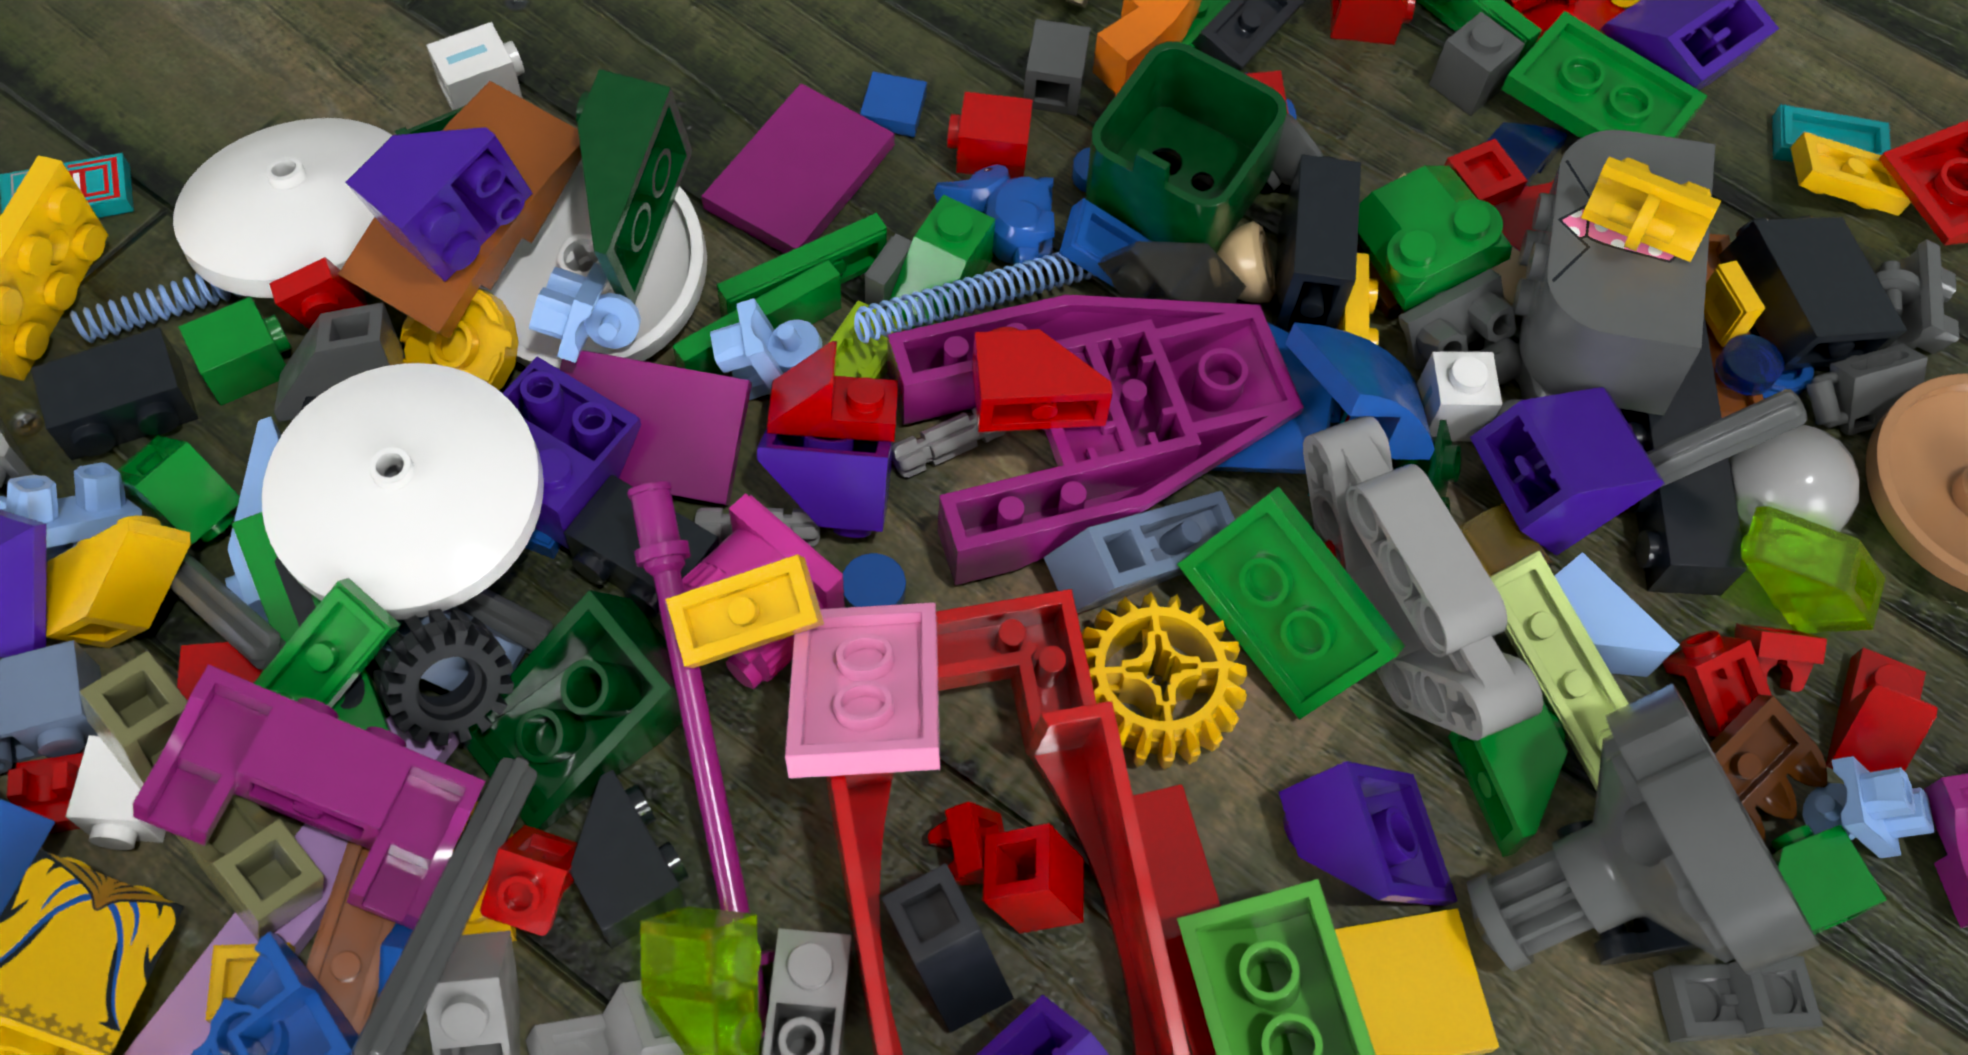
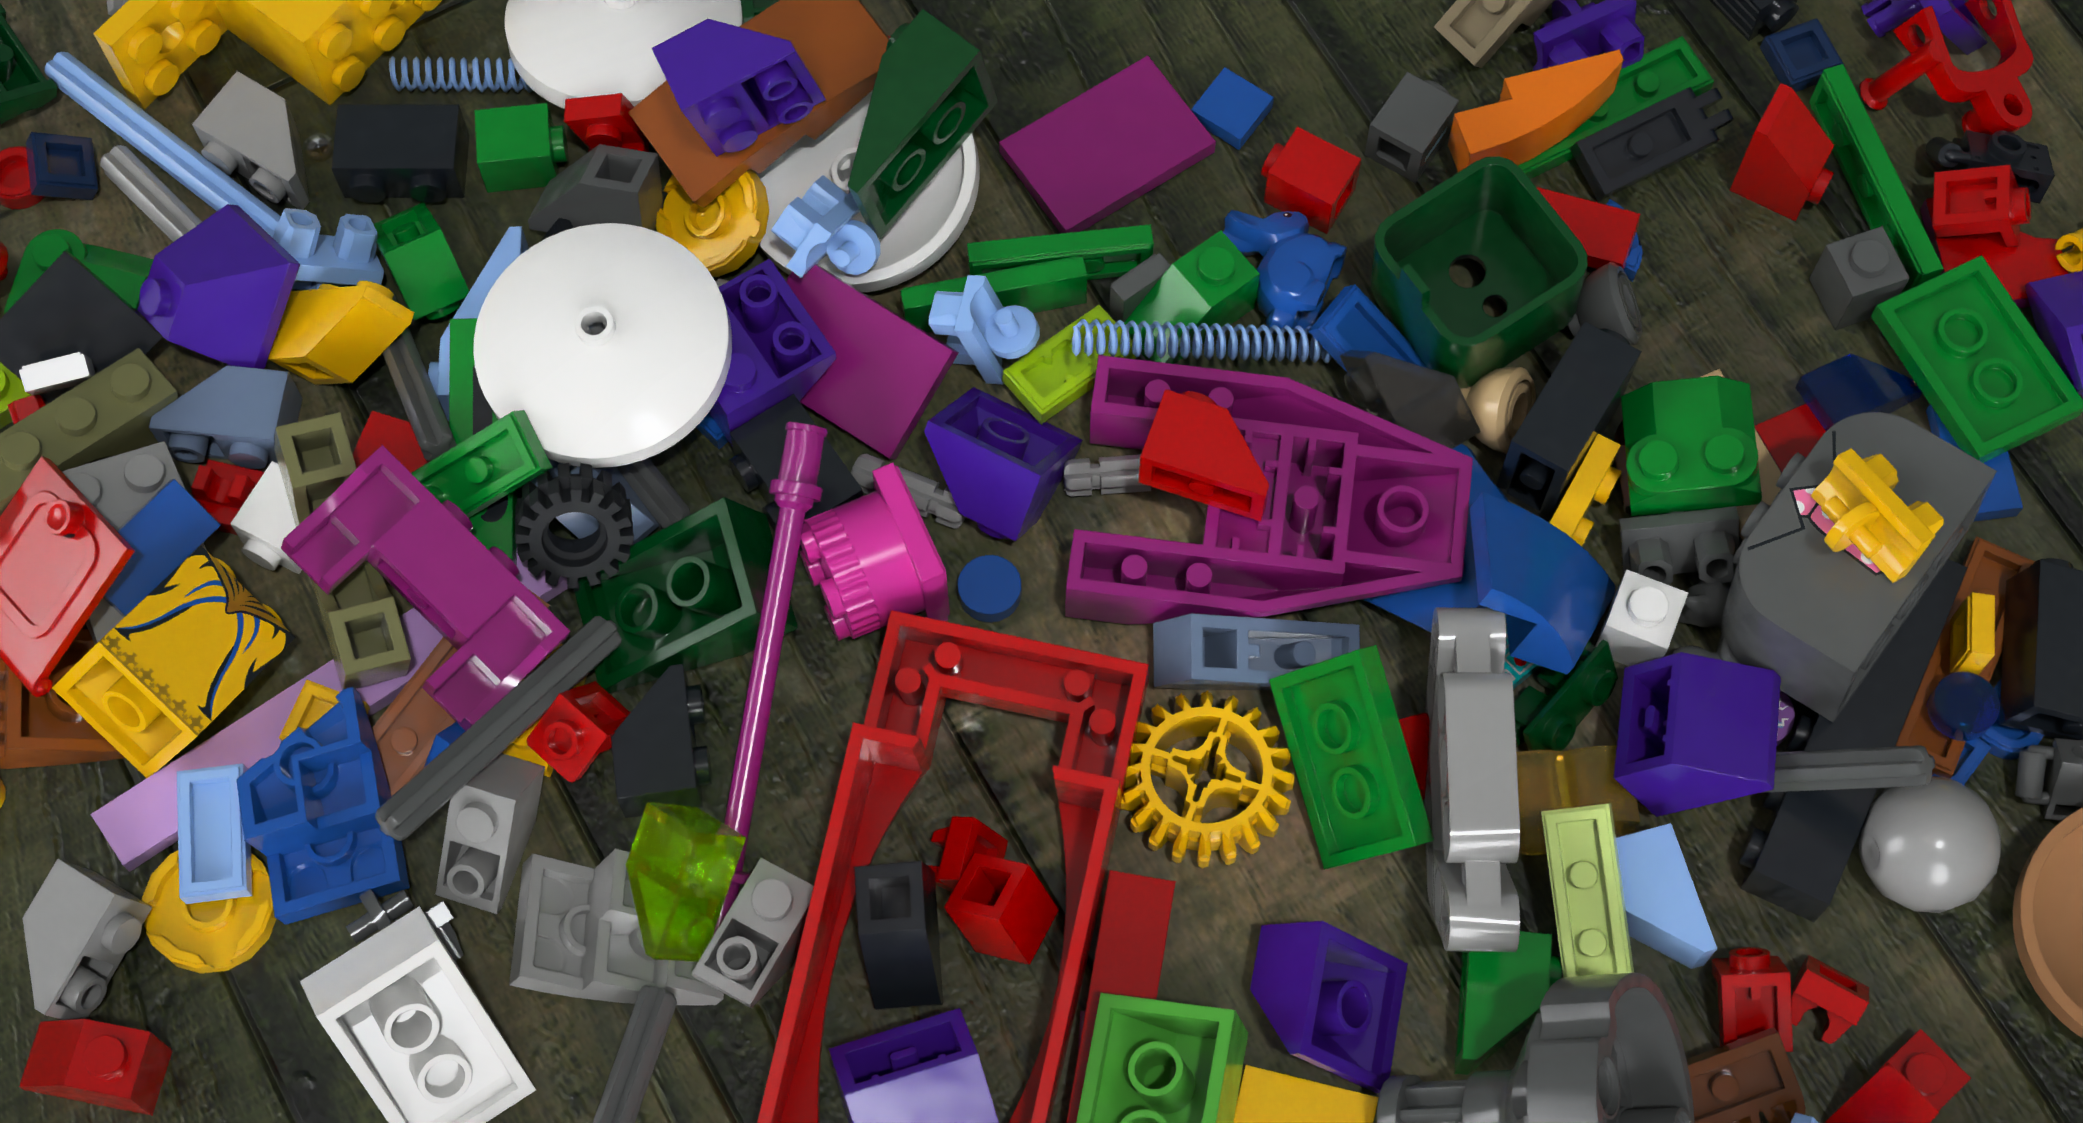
camera: 30 degrees right, 5 degrees up
yellow plate [666,554,825,668] -> none
red slope [767,341,898,442] -> none
bright pink plate [785,603,940,778] -> none
red tile [1444,138,1528,206] -> none
clear neon green slope [1741,506,1885,633] -> none

